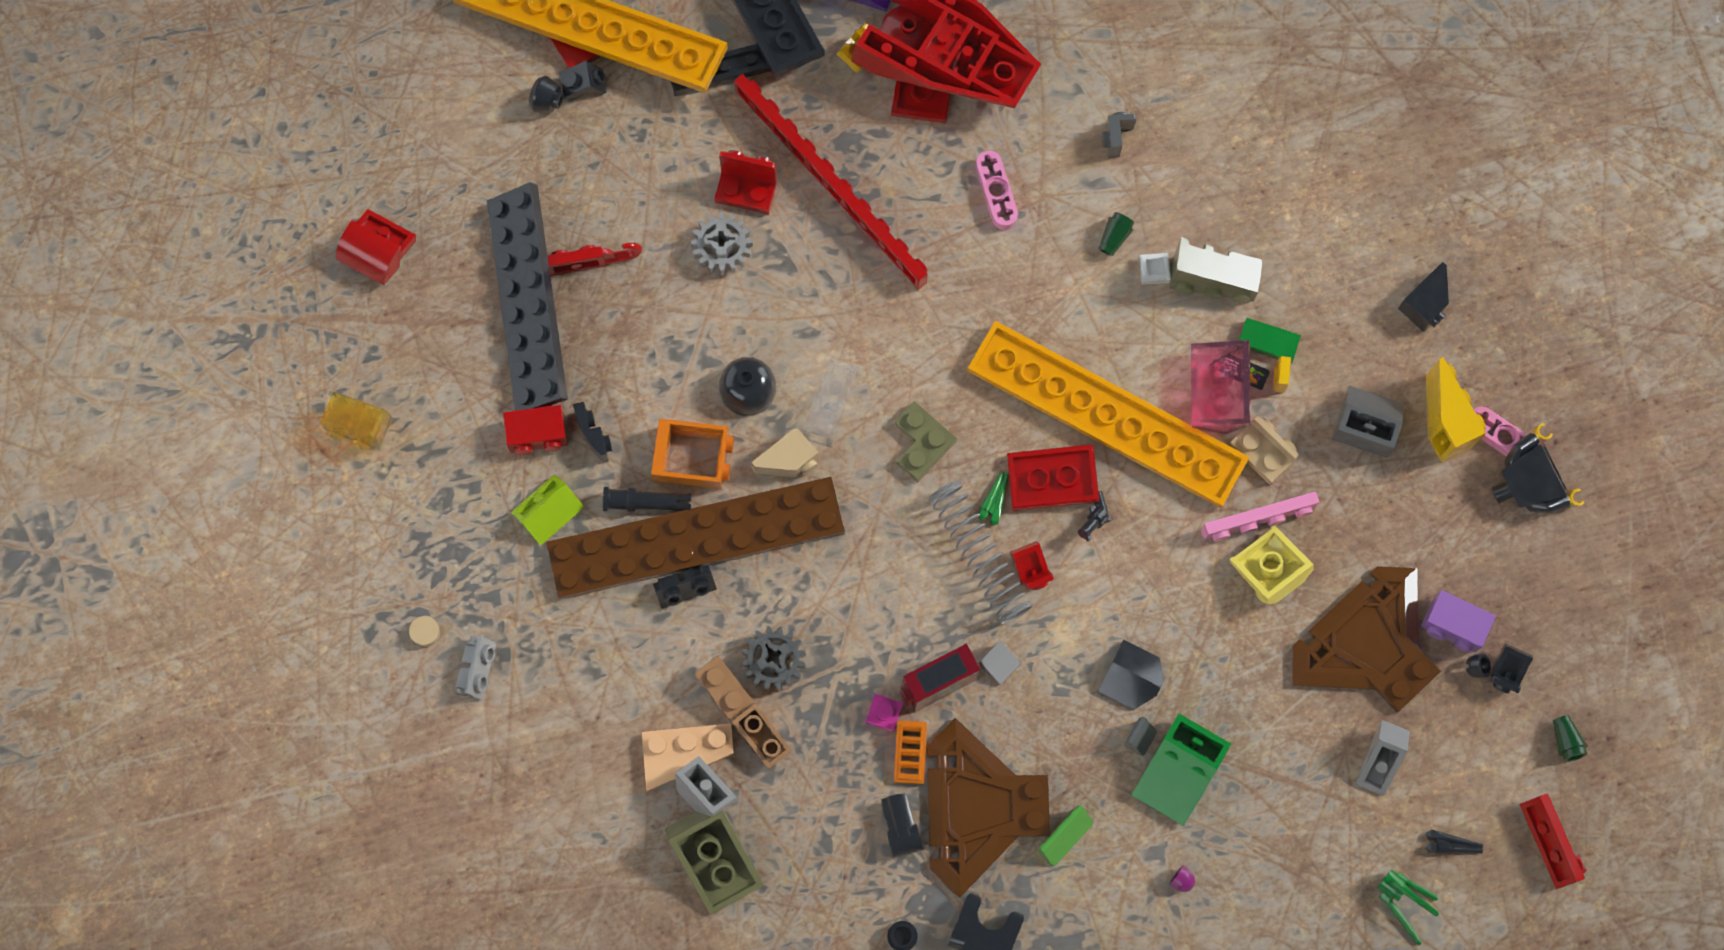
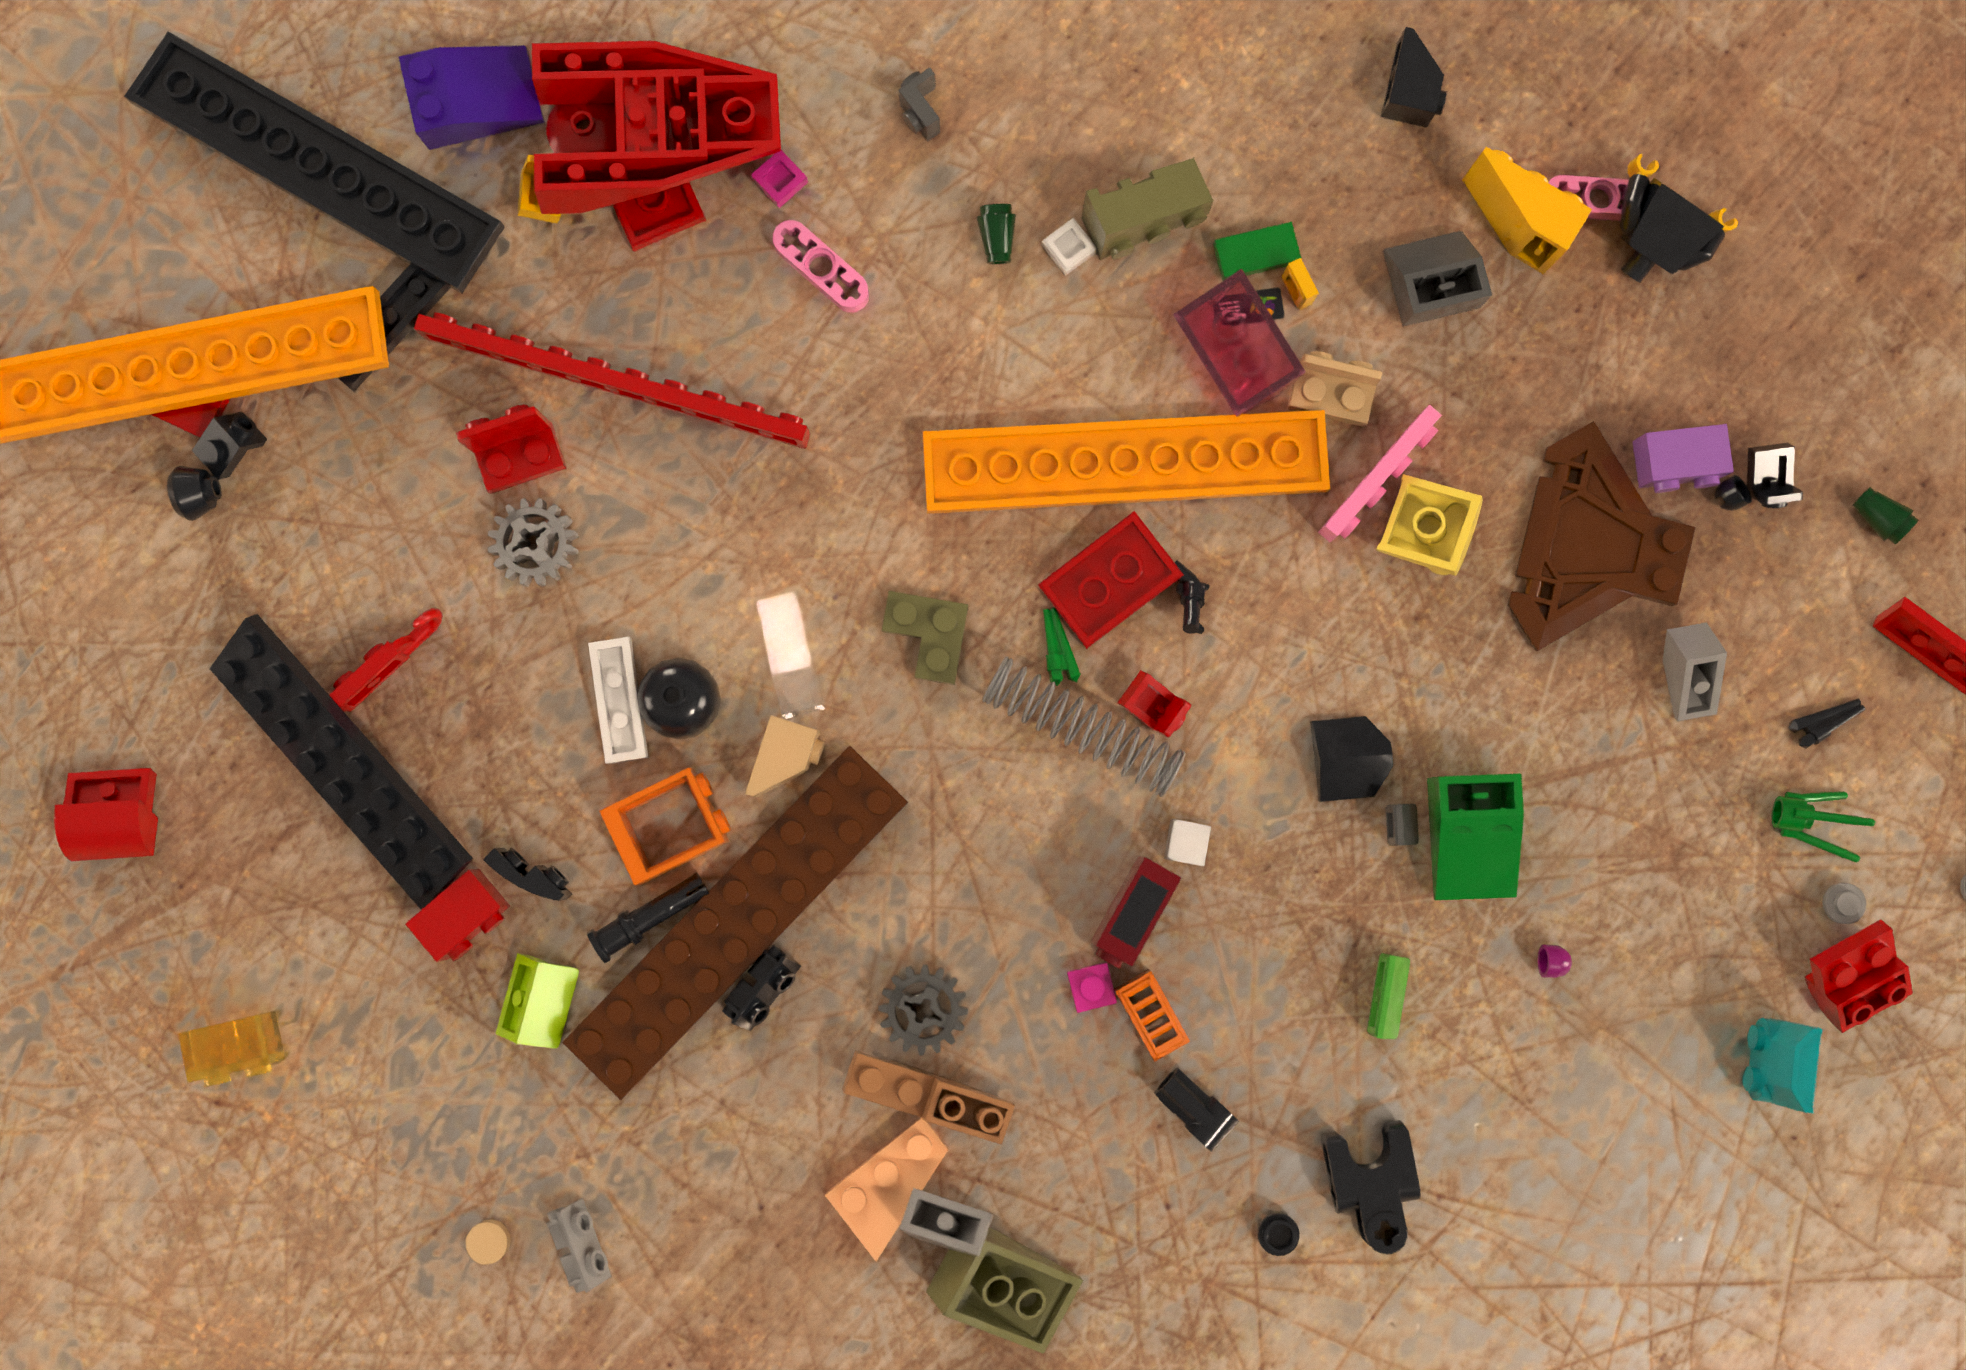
camera: 35 degrees left, 10 degrees up
reddish brown plate [927,718,1050,898] -> none
none -> white plate [588,637,649,764]
none -> dark pink plate [751,150,809,208]

